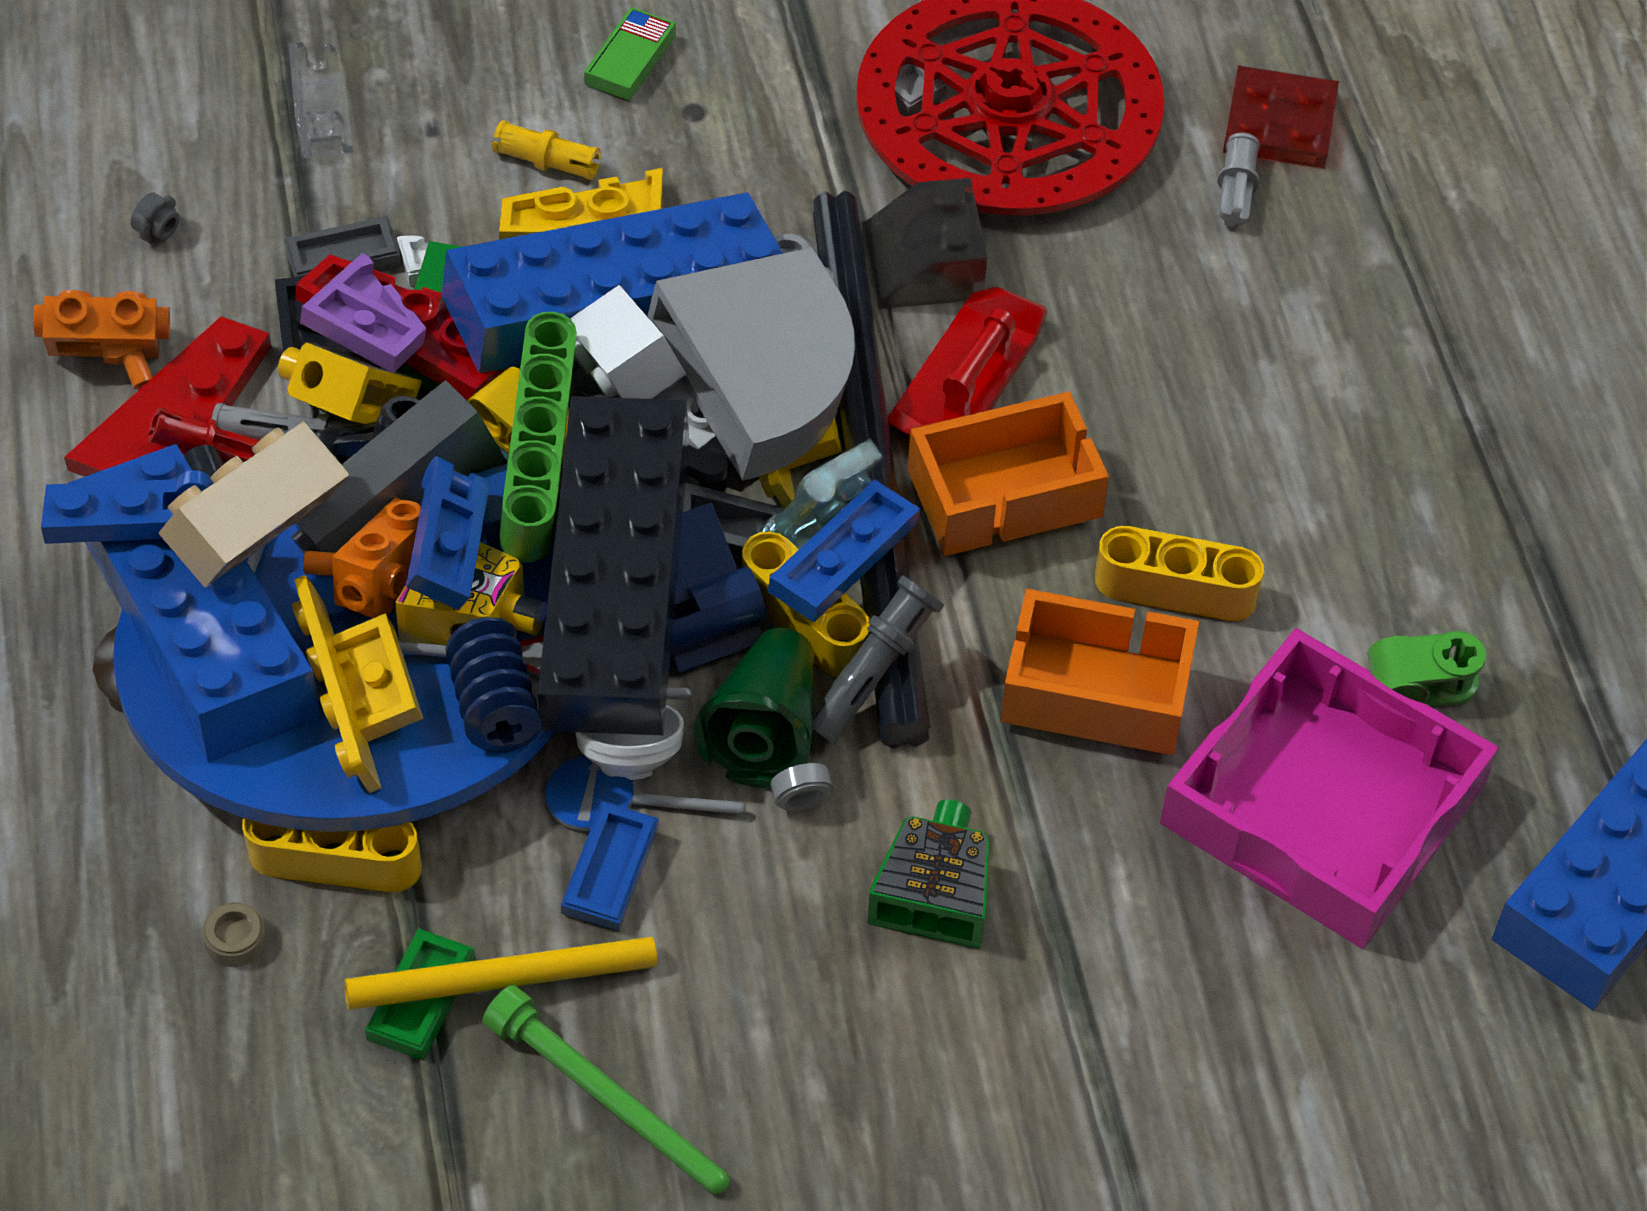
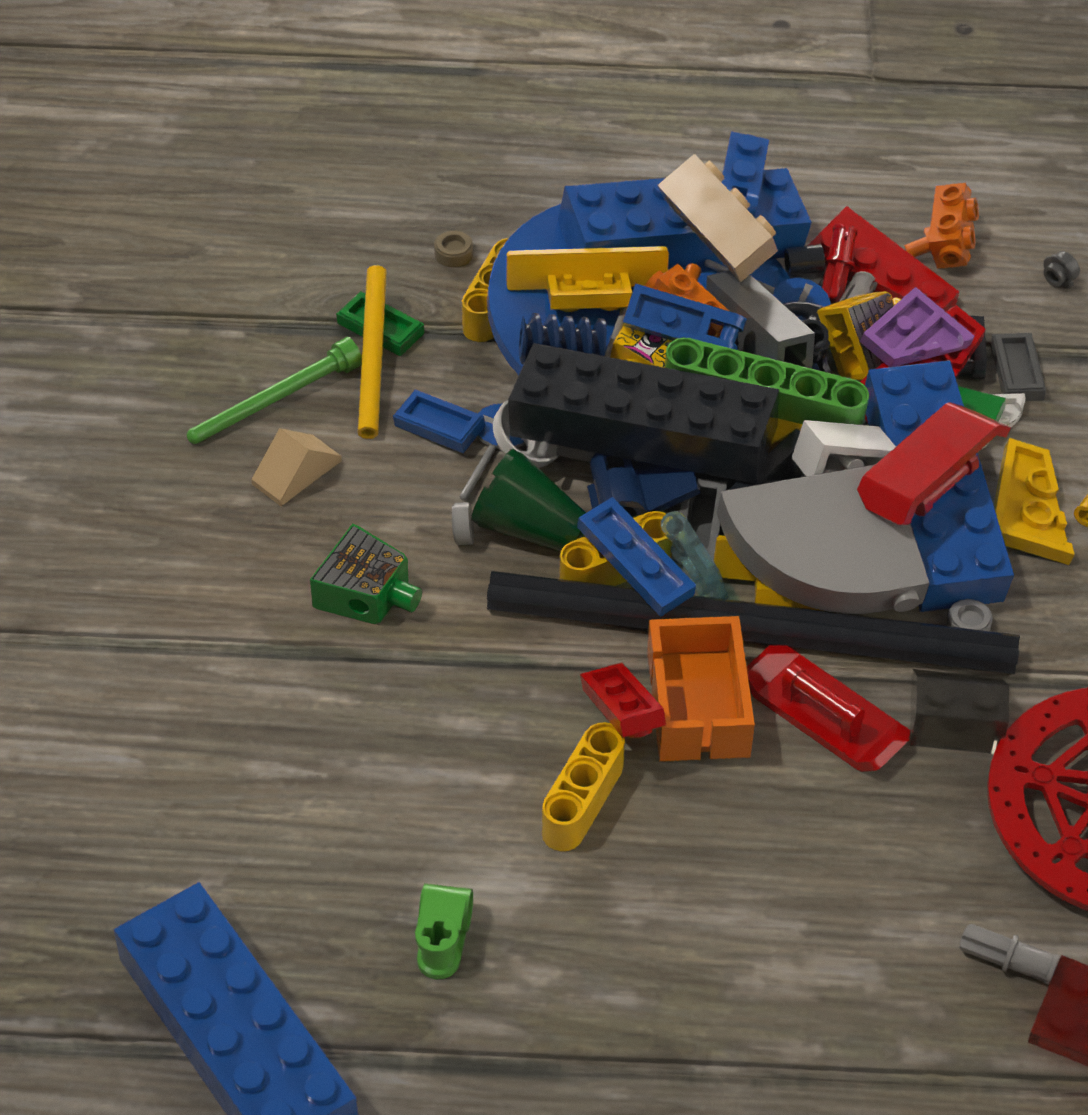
camera: 105 degrees right, 5 degrees down
dark grey pin [812,575,945,744] -> none
orange piece [1000,588,1199,756] -> none
dark pink tile [1160,627,1499,950] -> none
none -> tan slope [251,428,342,506]
none -> red plate [580,662,667,738]
none -> red piece [857,402,1011,525]

